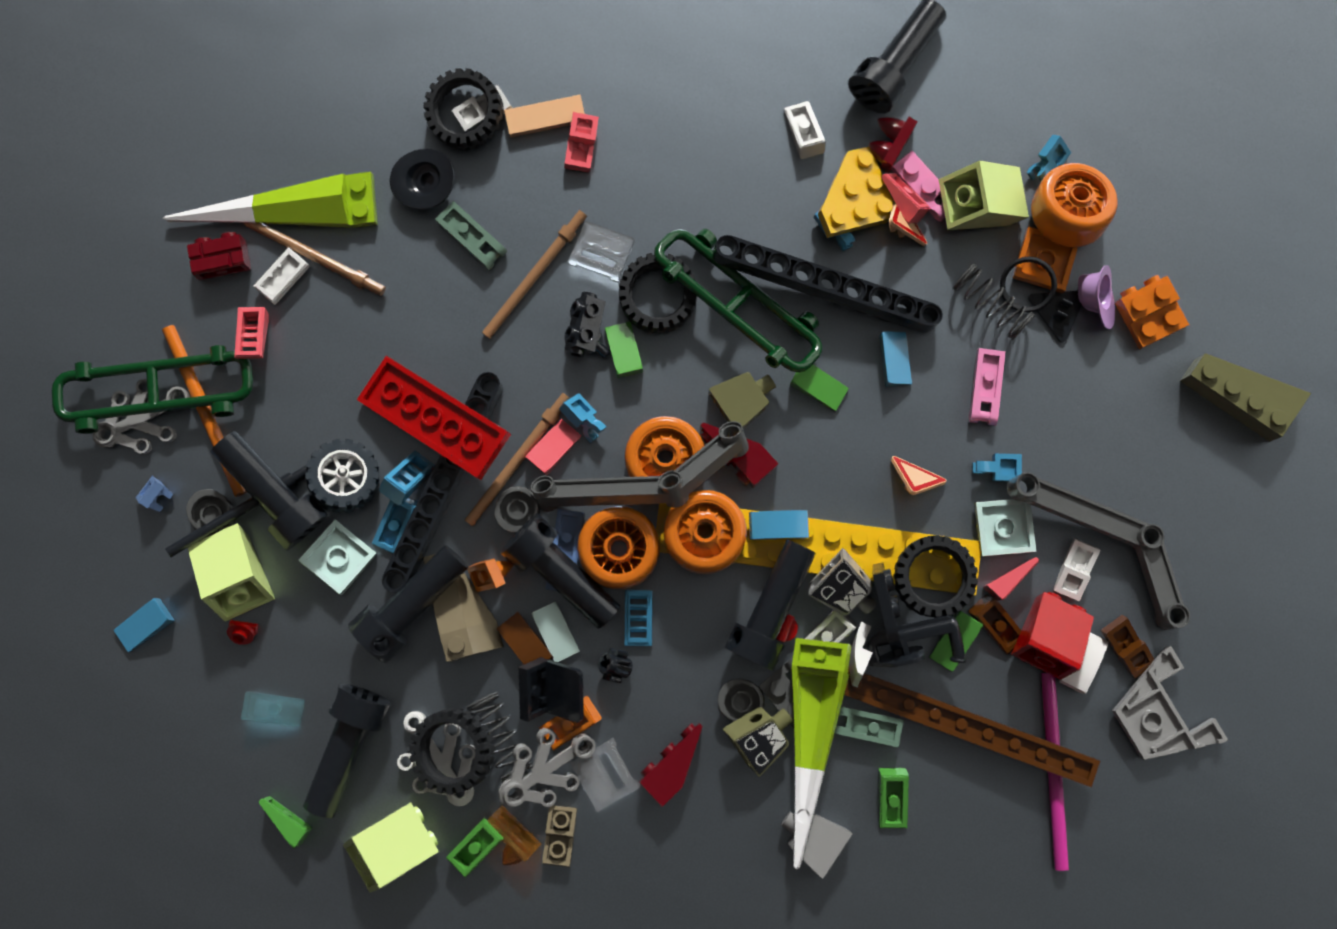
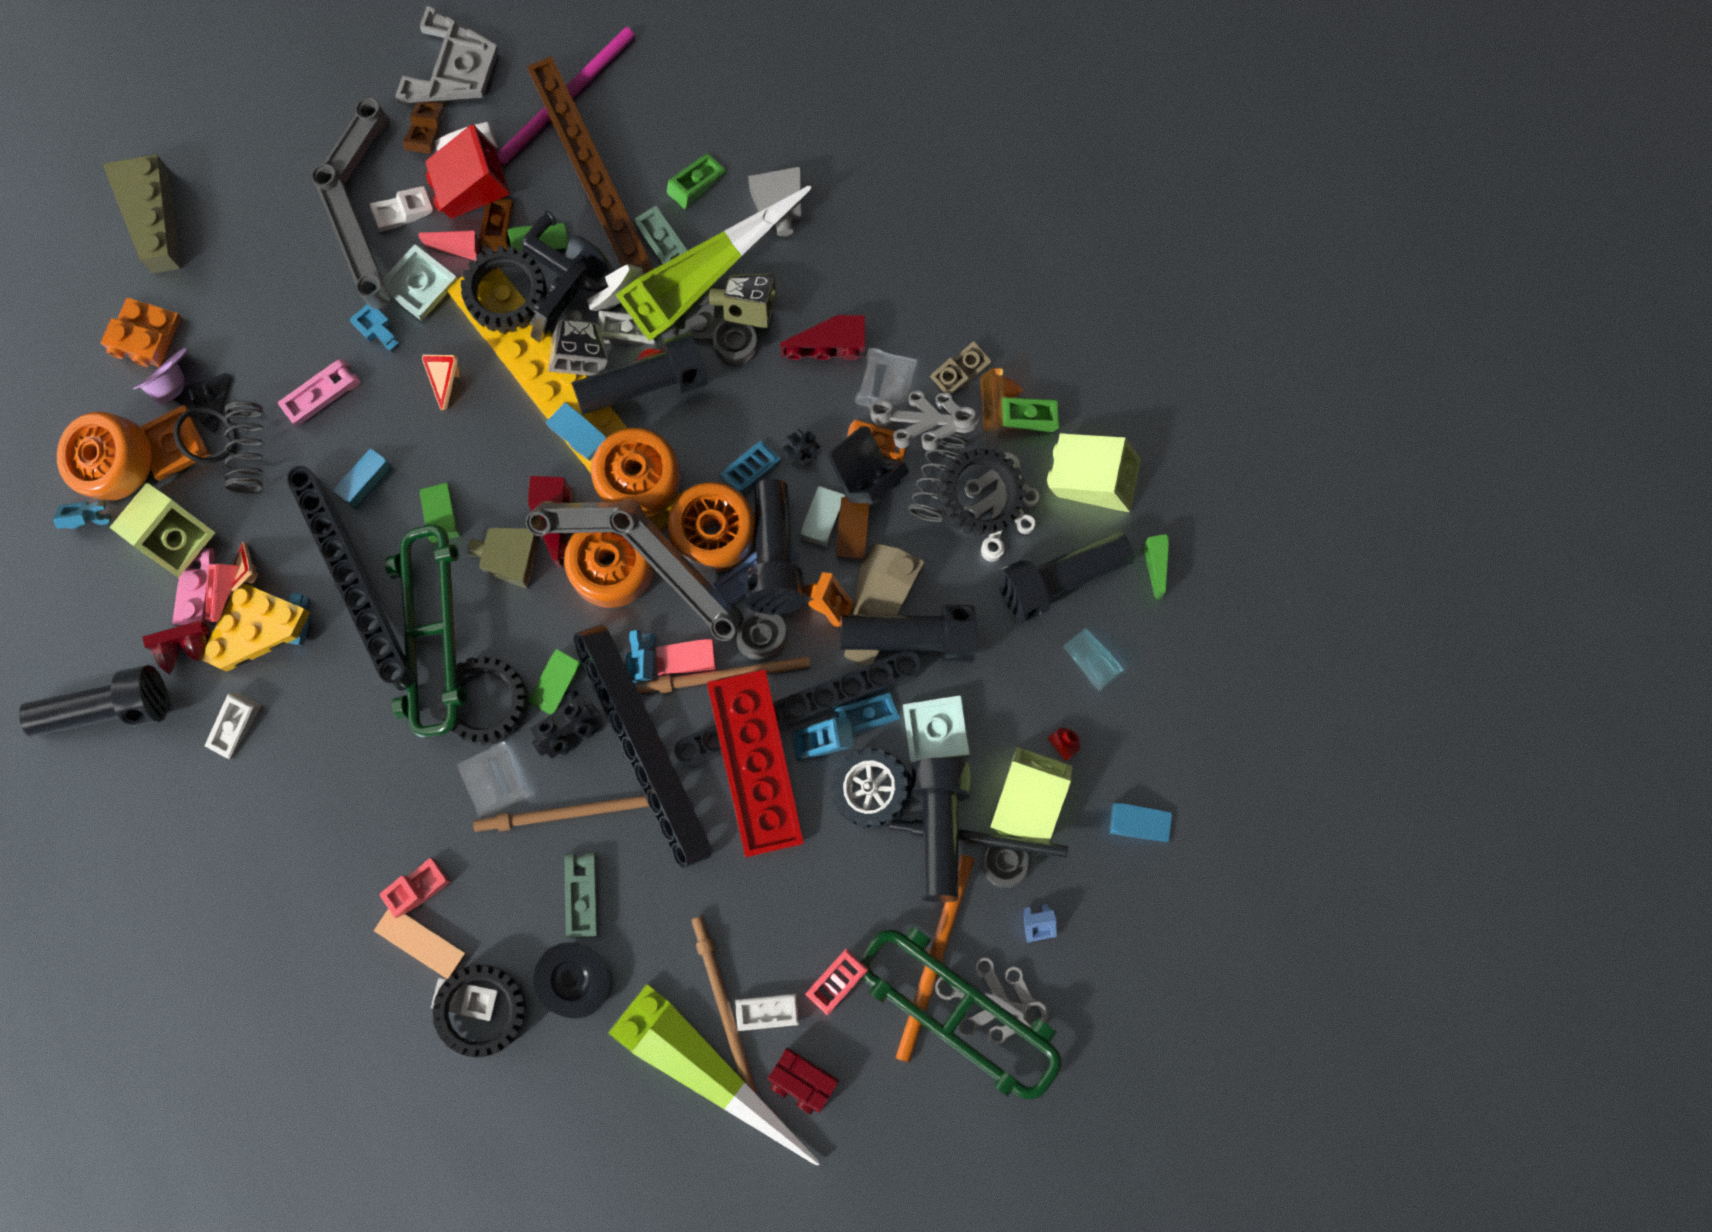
camera: 135 degrees left, 5 degrees down
none -> black beam [573,624,712,869]

